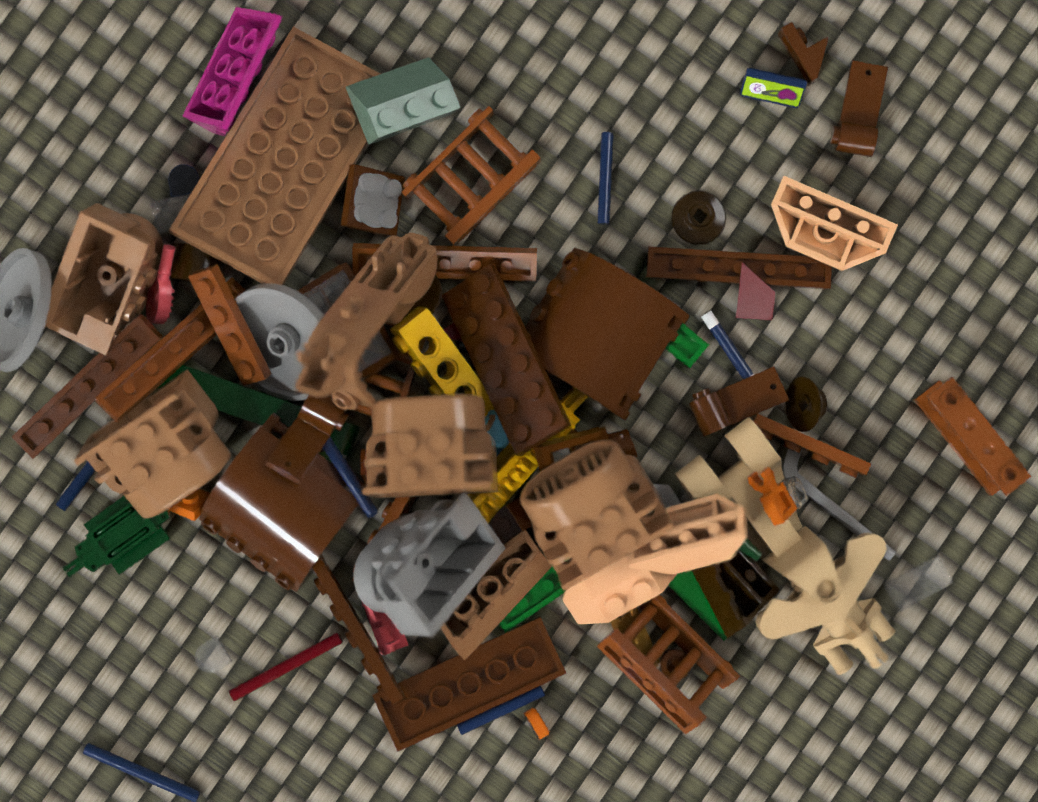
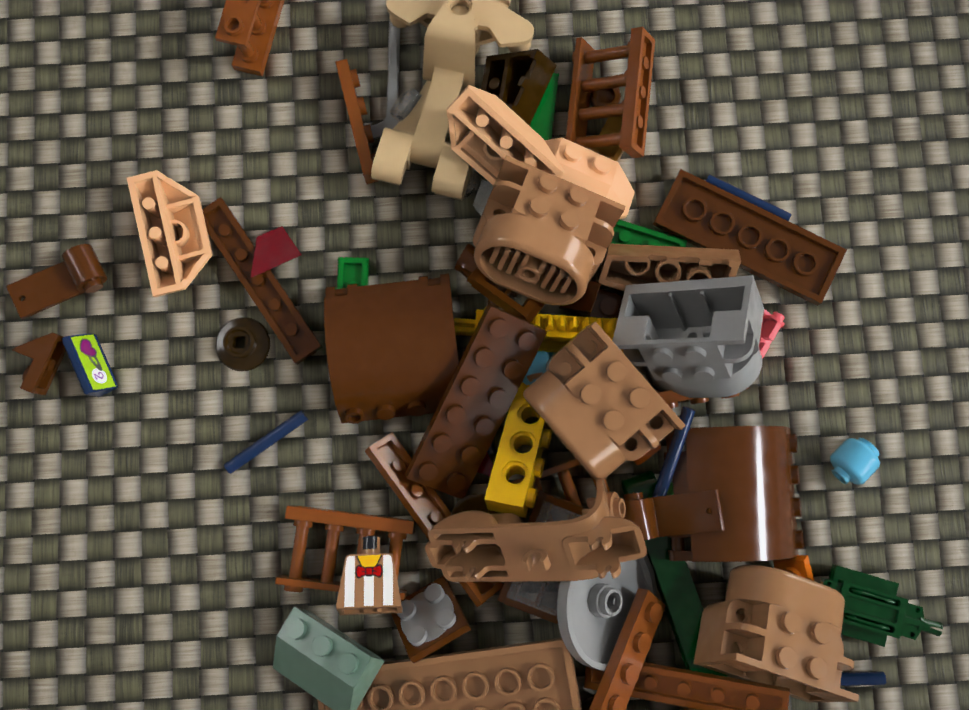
camera: 130 degrees left, 5 degrees down
clear tile [195,636,233,673] -> none
dark red bar [229,632,343,702] -> none
reddish brown plate [313,555,406,705] -> none
orange tile [523,707,550,740] -> none
reddish brown door [689,366,790,437] -> none
dark blue bar [701,311,754,379] -> none
orange plate [748,467,798,526] -> none
dark brown piece [785,377,827,432] -> none
none -> torso [336,536,402,615]
none -> medium azure head [830,438,880,485]

